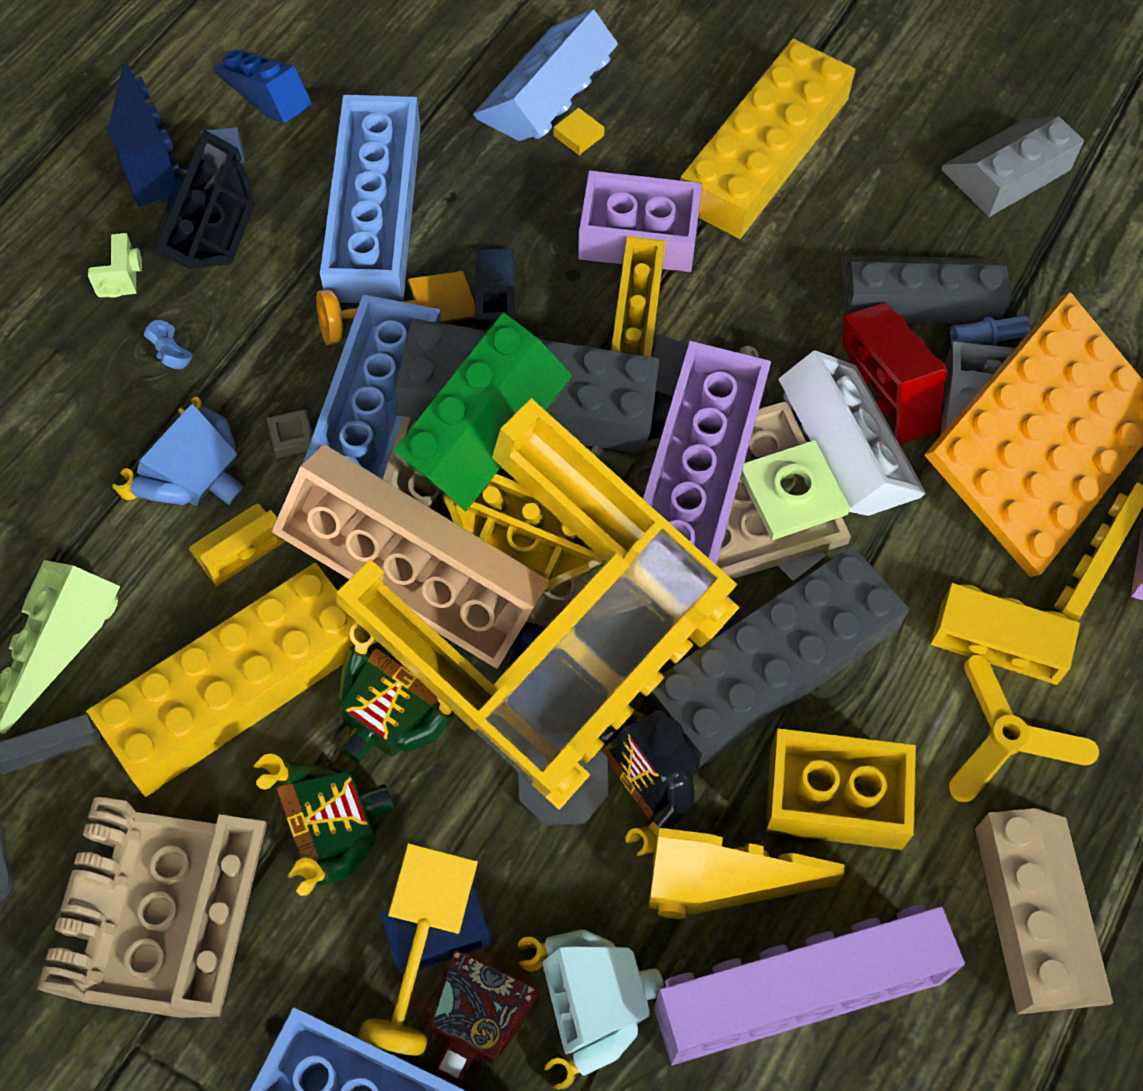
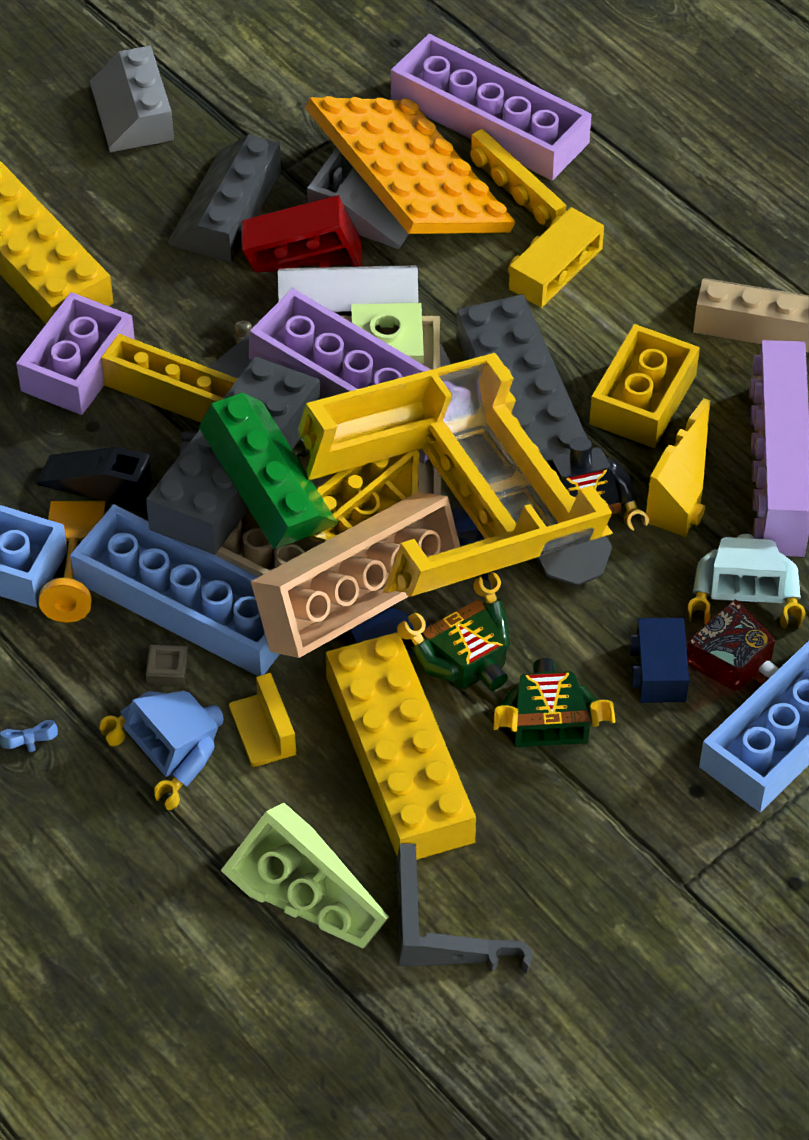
camera: 70 degrees left, 10 degrees down
tan slope [37,797,267,1018] -> none
yellow piece [357,843,478,1056] -> none
yellow piece [949,655,1099,802] -> none
light blue axle [950,316,1031,346] -> none

